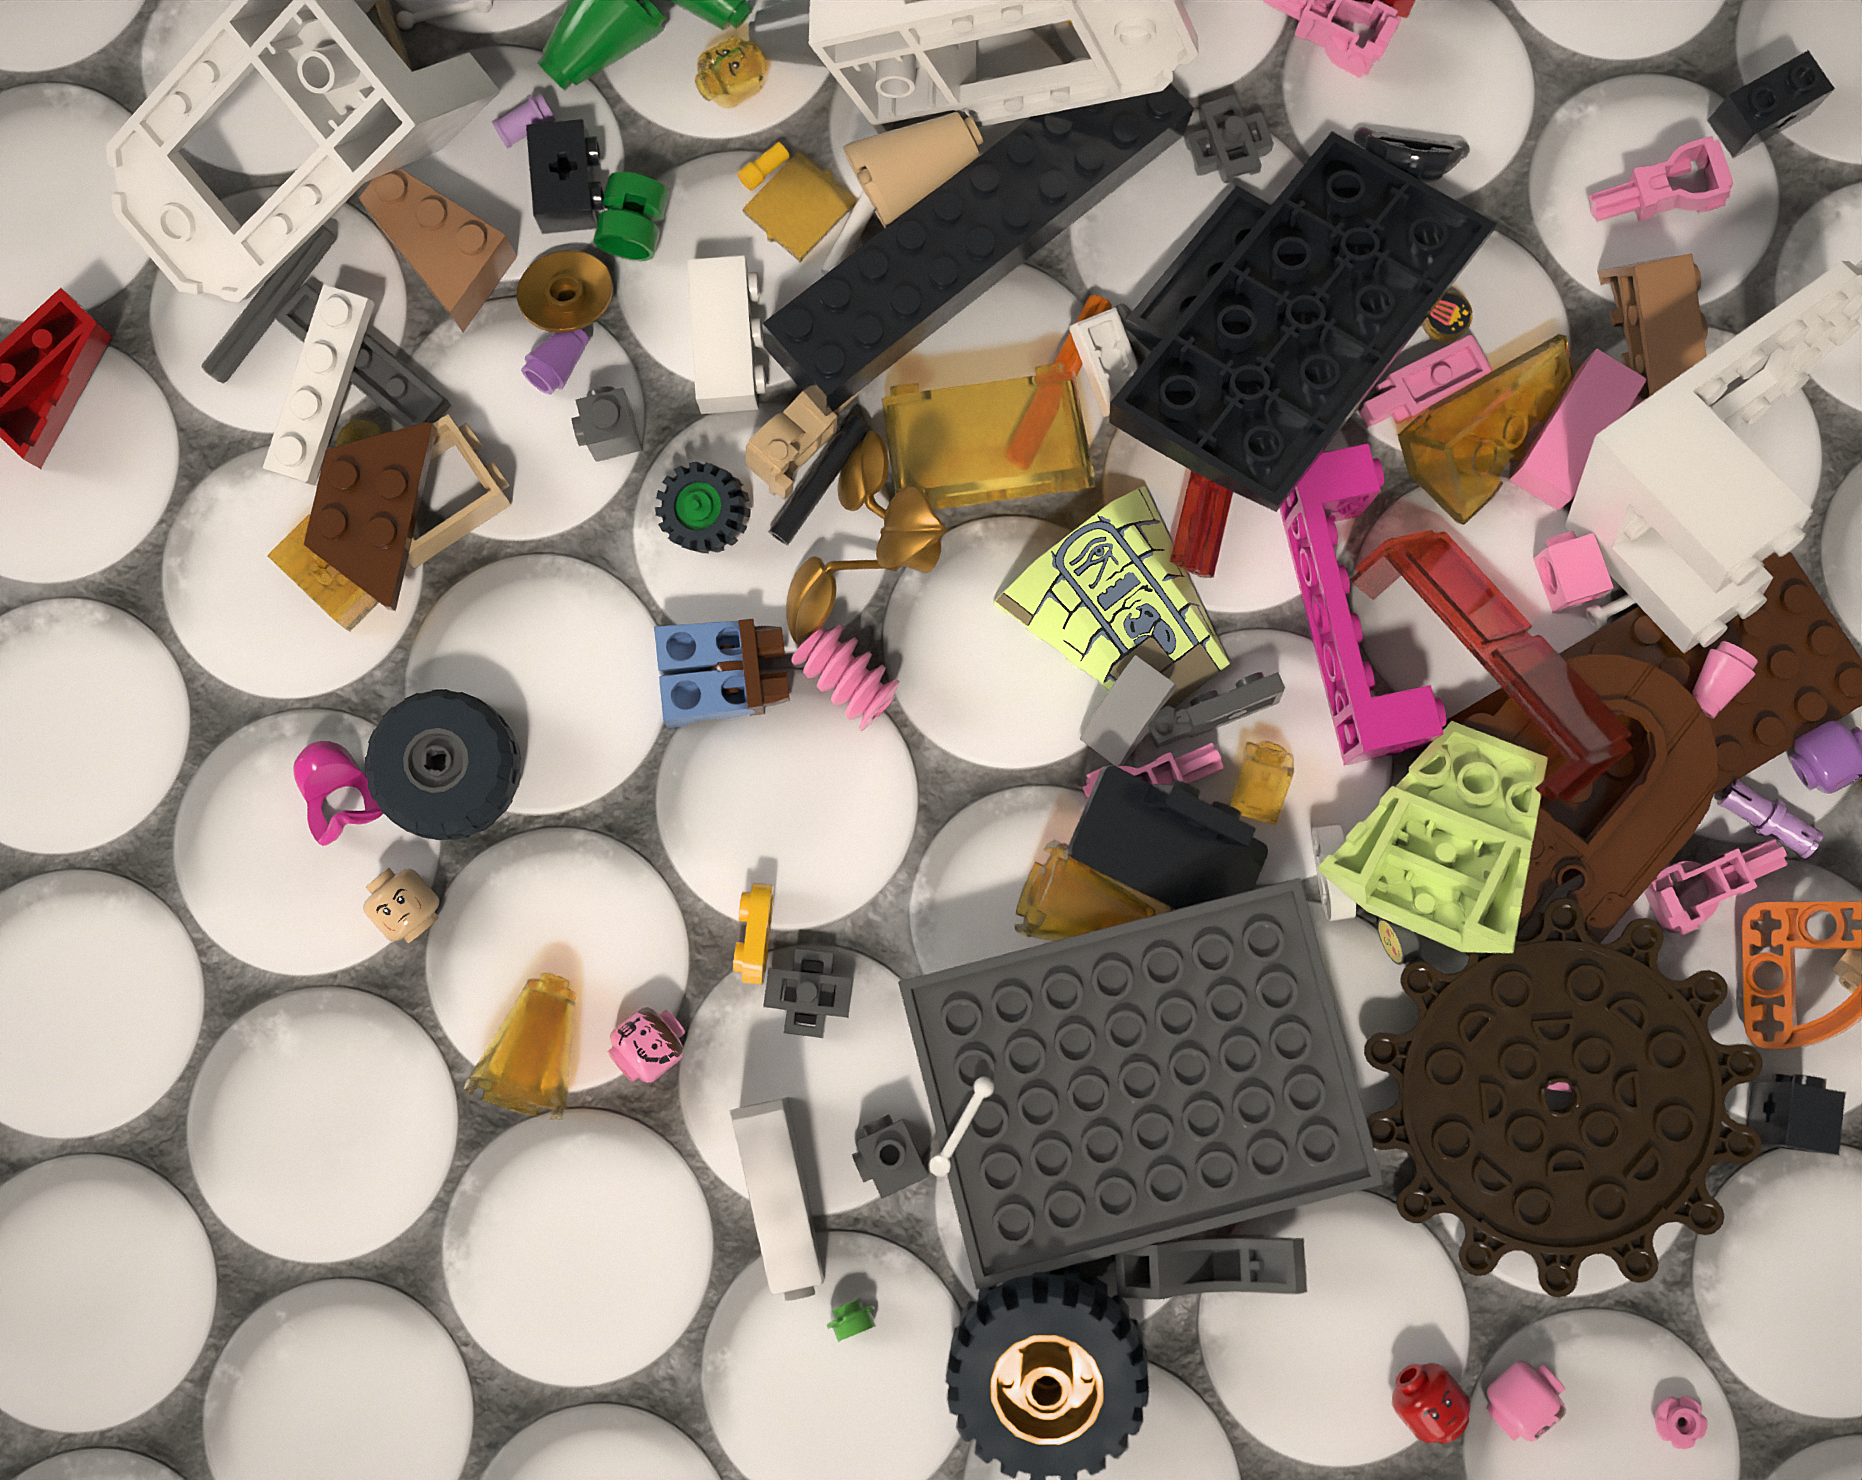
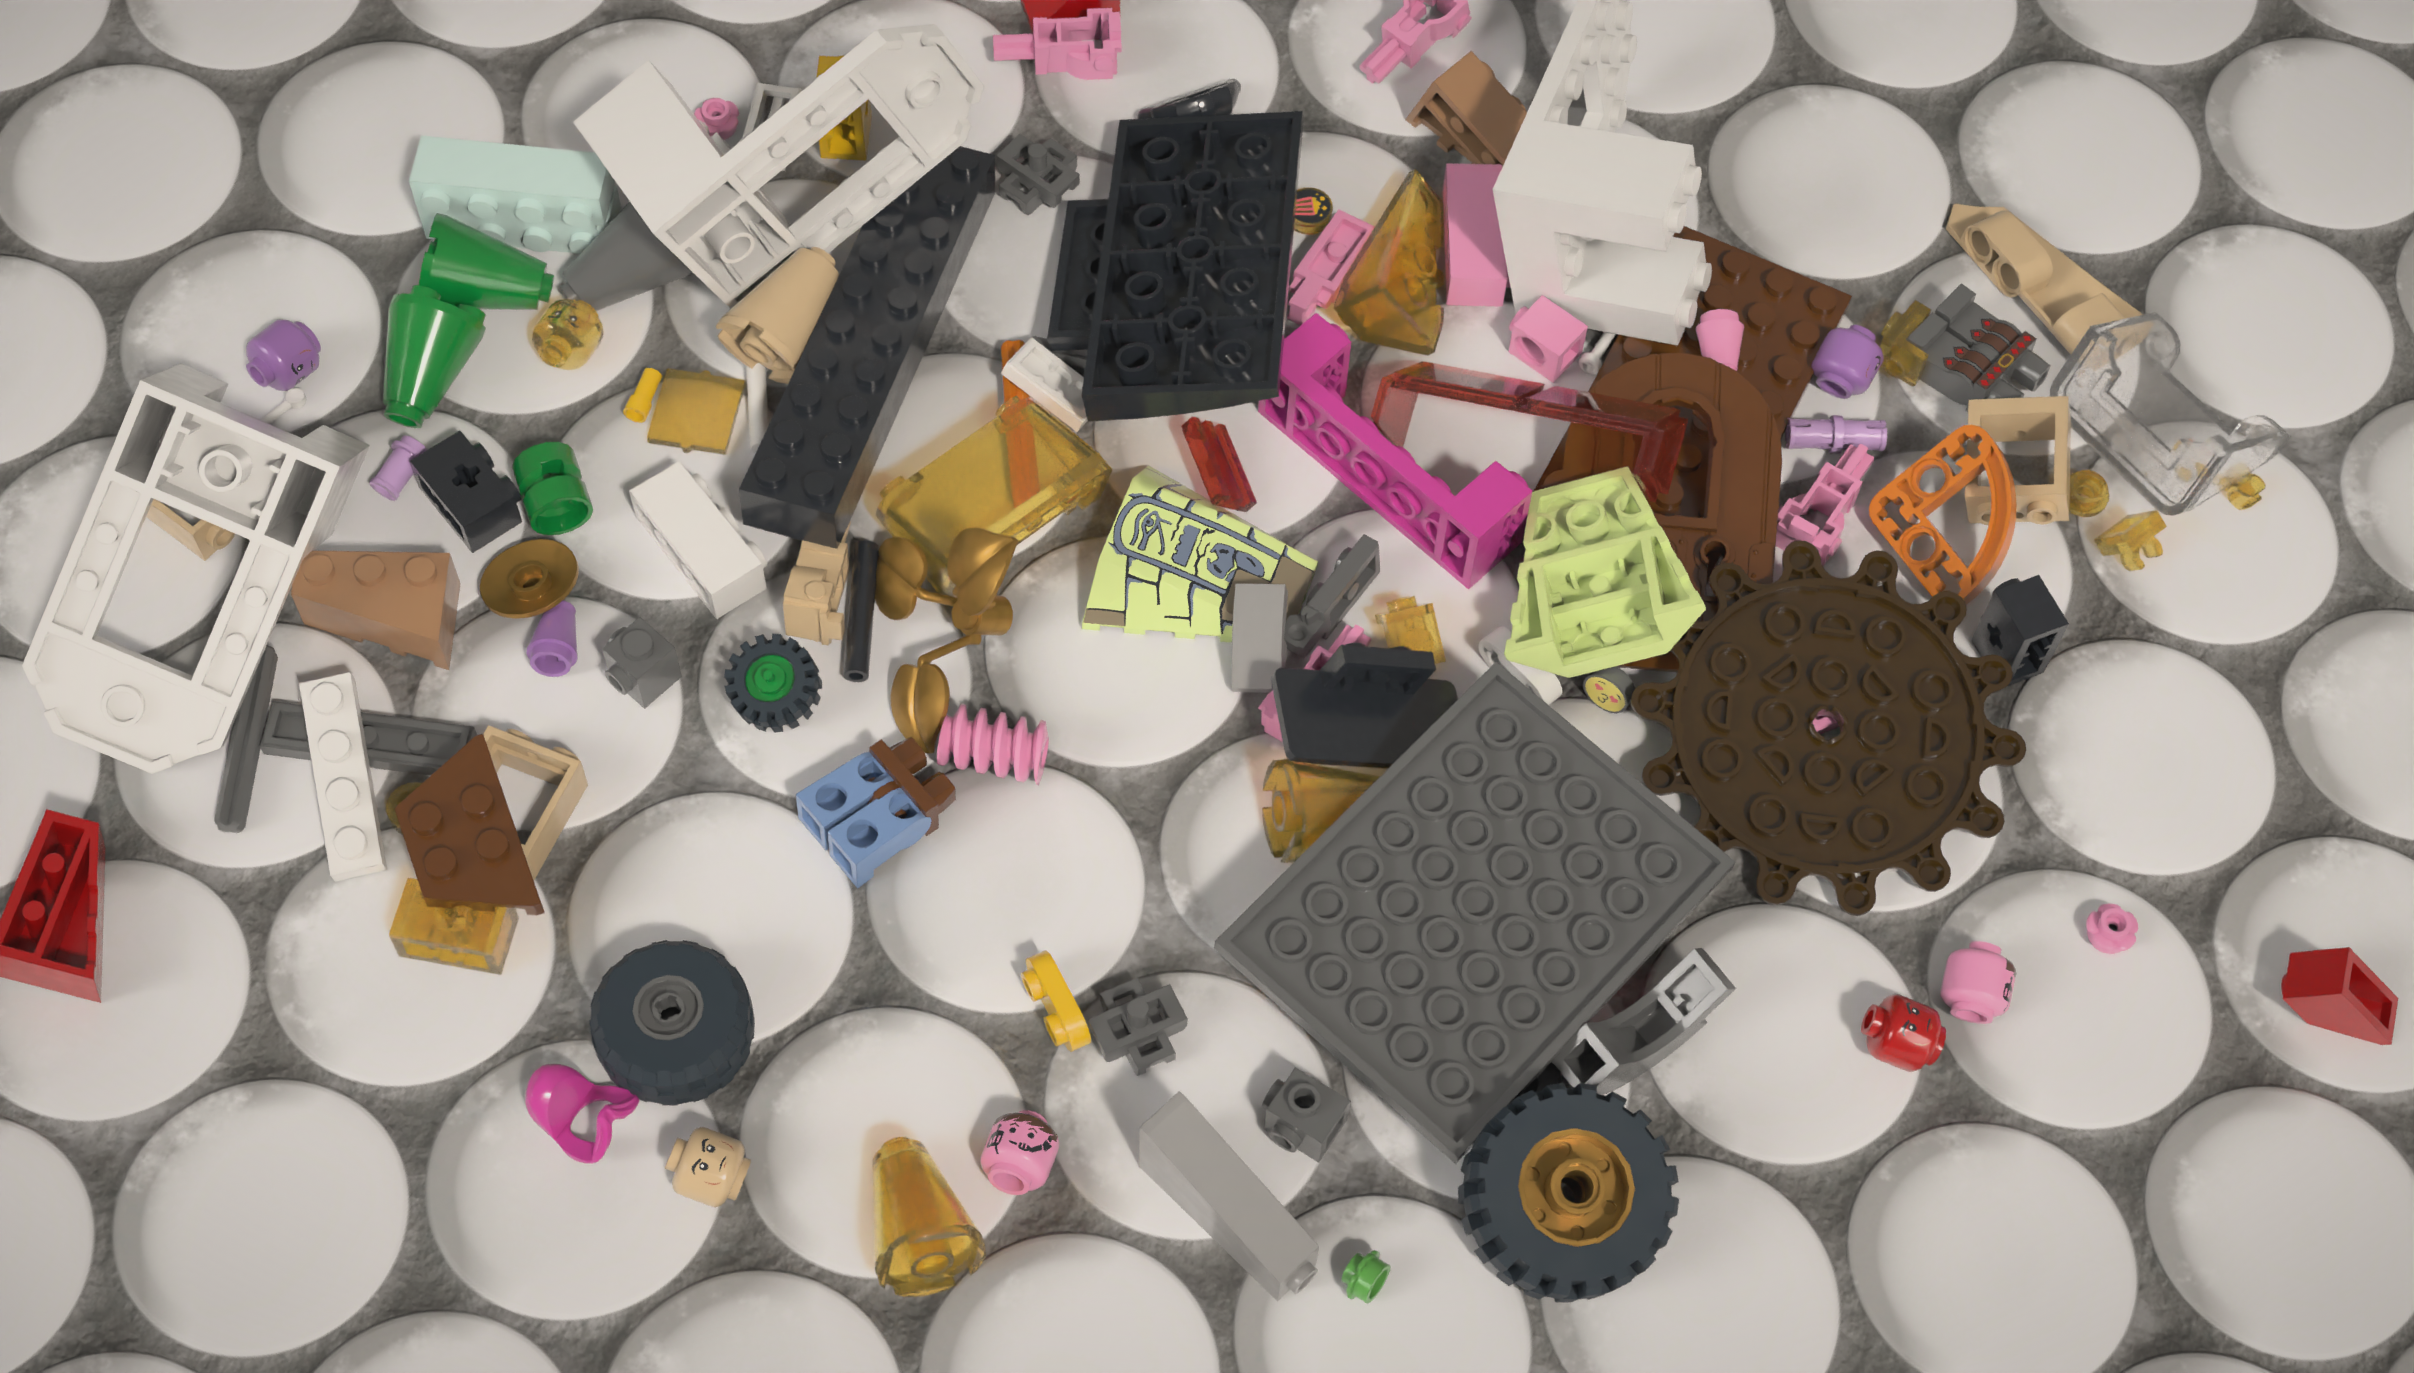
camera: 35 degrees left, 20 degrees down
white hinge [929,1077,994,1176] -> none

